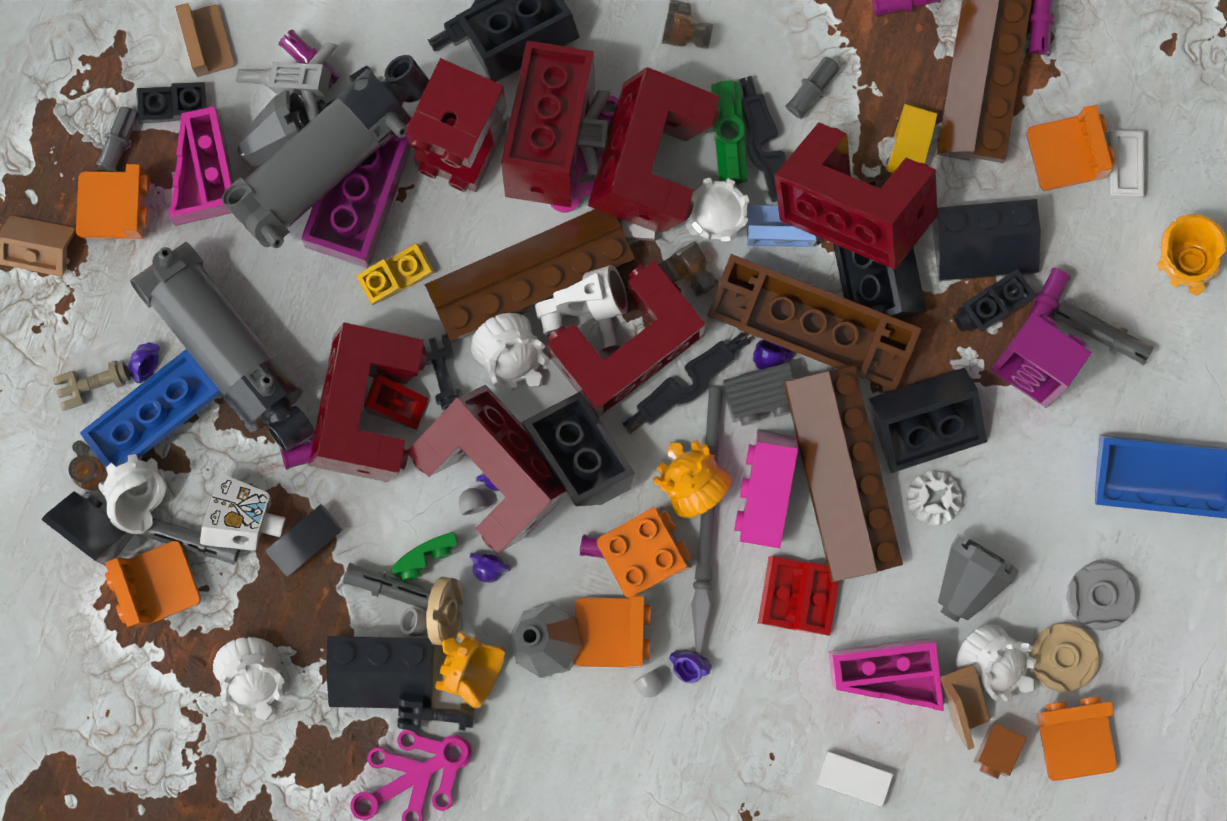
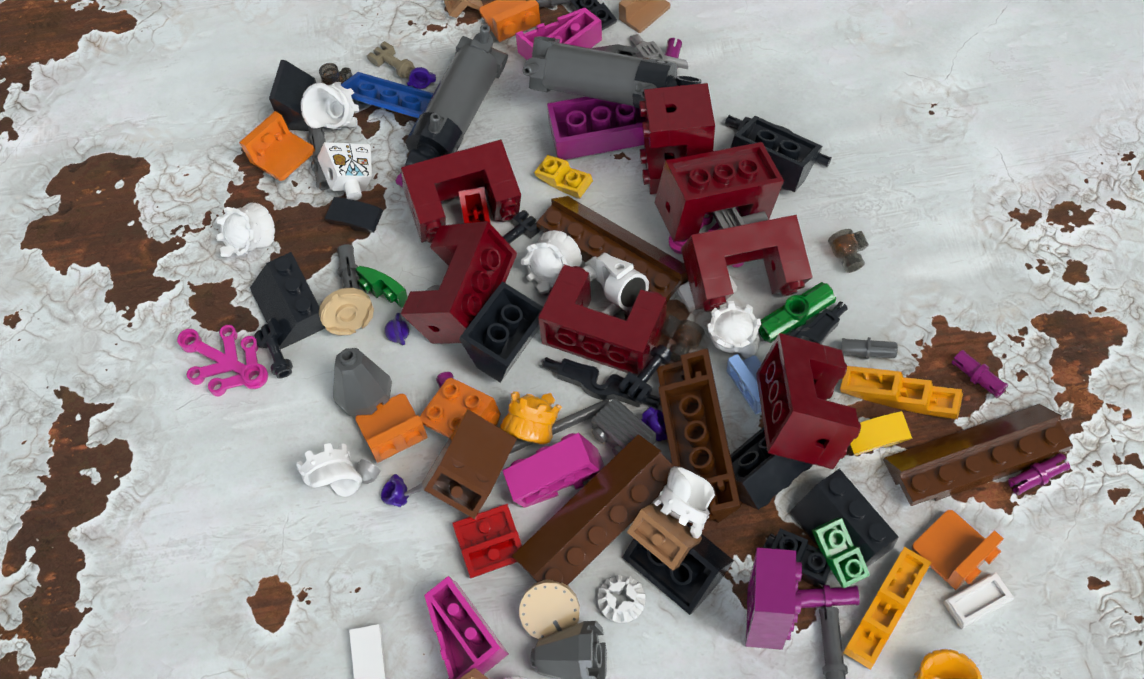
camera: 65 degrees right, 20 degrees down
light orange hair [435,630,505,708] -> none
none -> white hair [296,443,362,497]
none -> reddish brown slope [422,409,517,519]
none -> tan tile [519,580,580,640]
none -> black hinge [618,344,672,404]
none -> medium nougat panel [627,503,702,570]
none -> white hair [653,466,715,539]
none -> slope [812,517,870,588]
none -> light orange slope [840,366,963,419]
none -> light orange slope [843,547,932,670]

